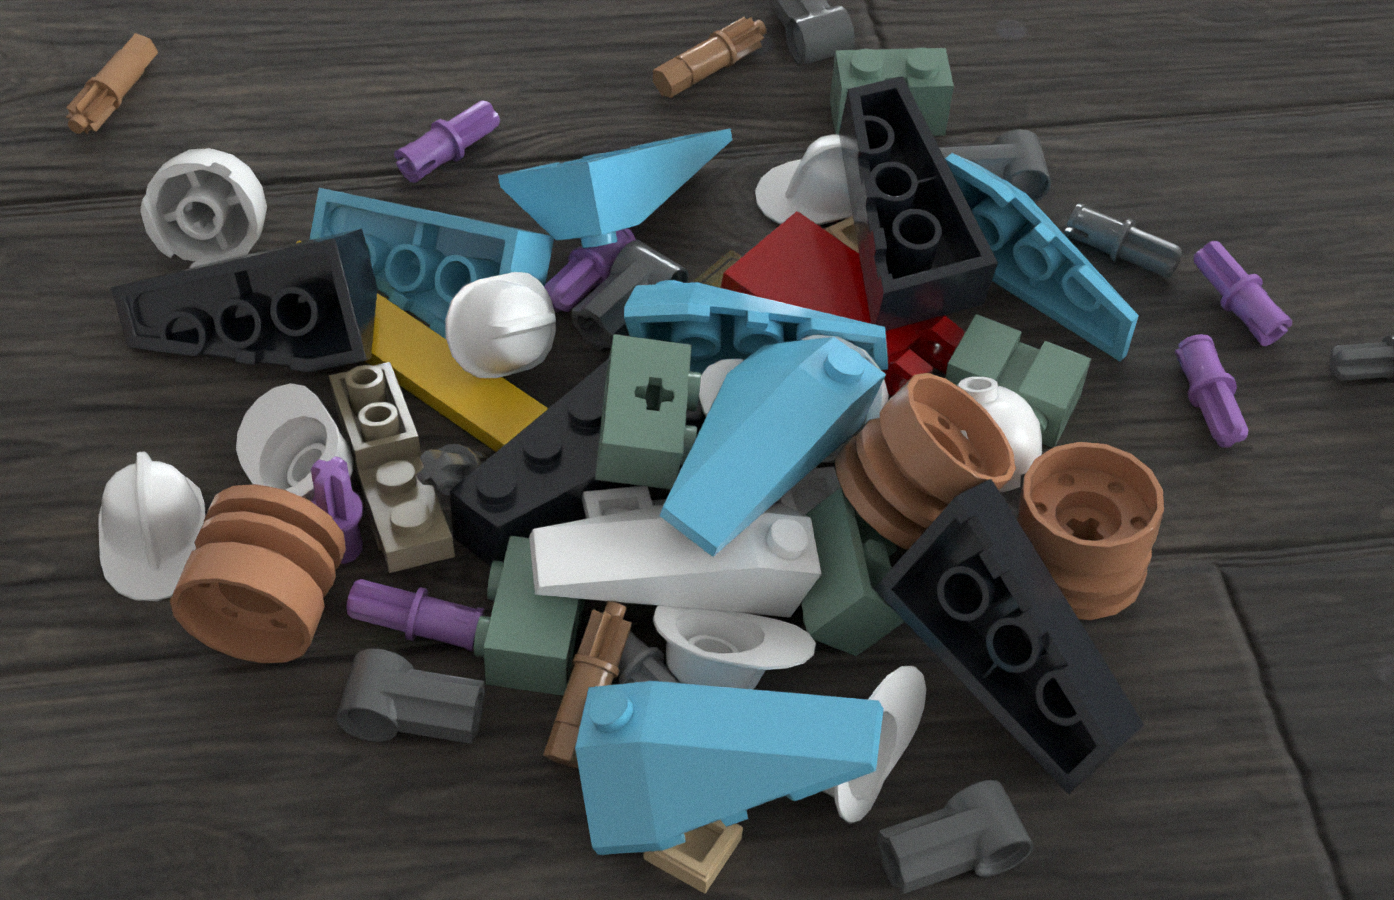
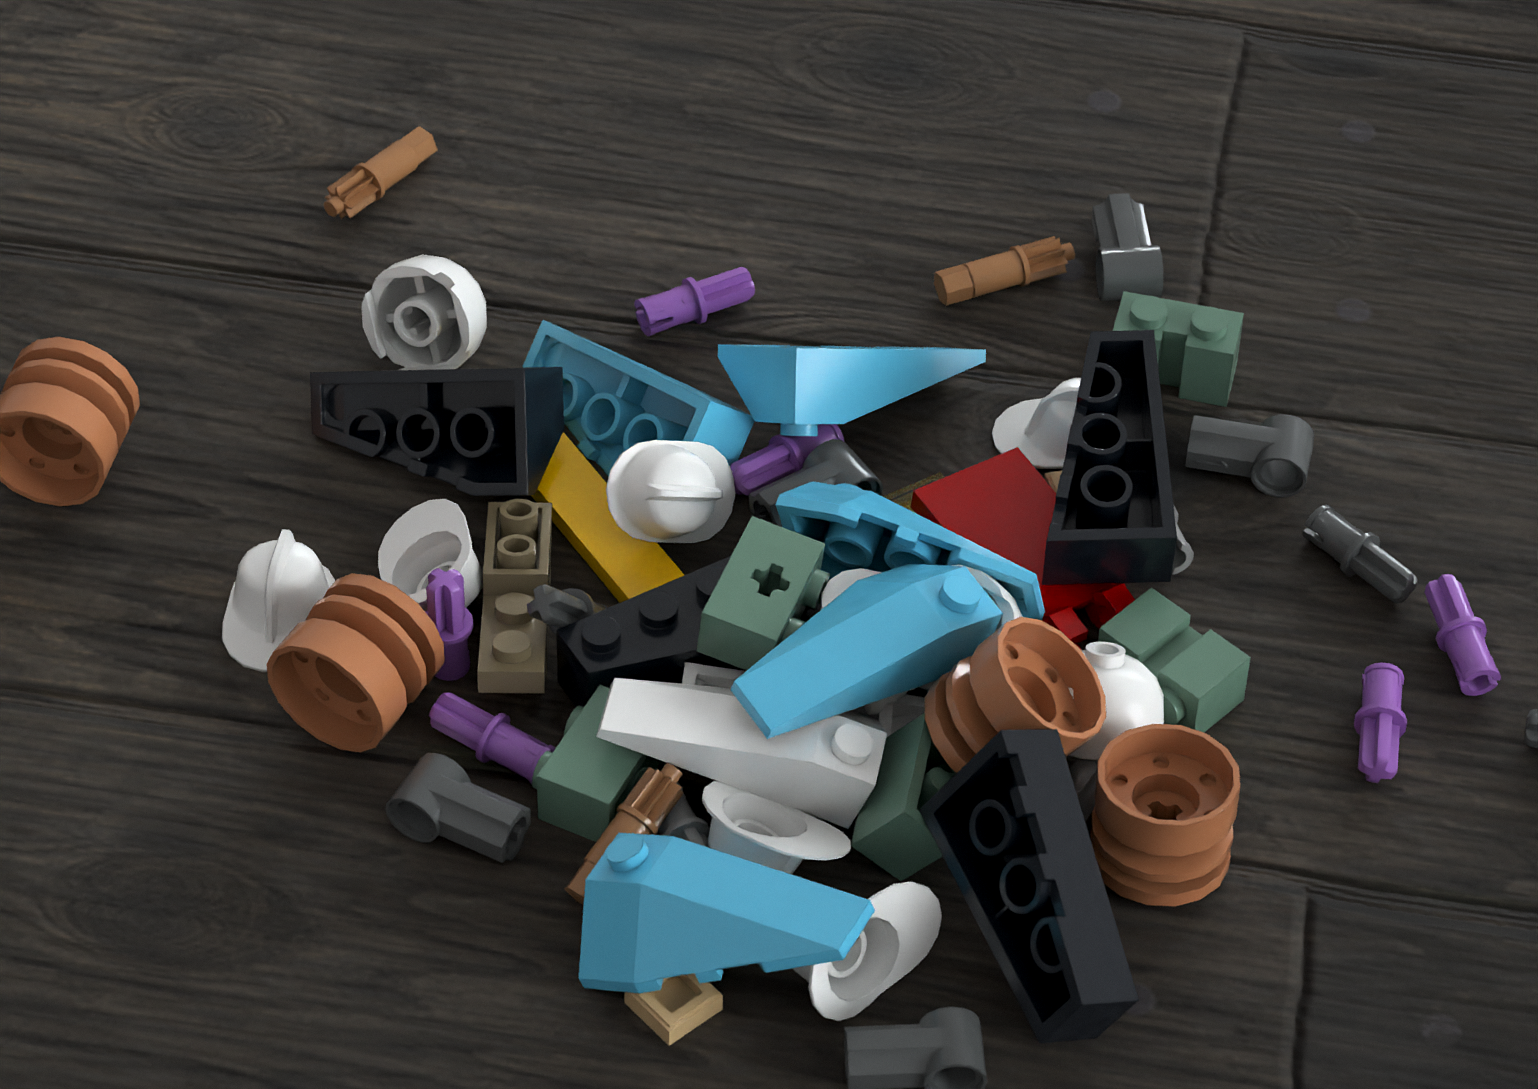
camera: 20 degrees right, 5 degrees down
medium azure wedge [945,153,1139,362] -> none

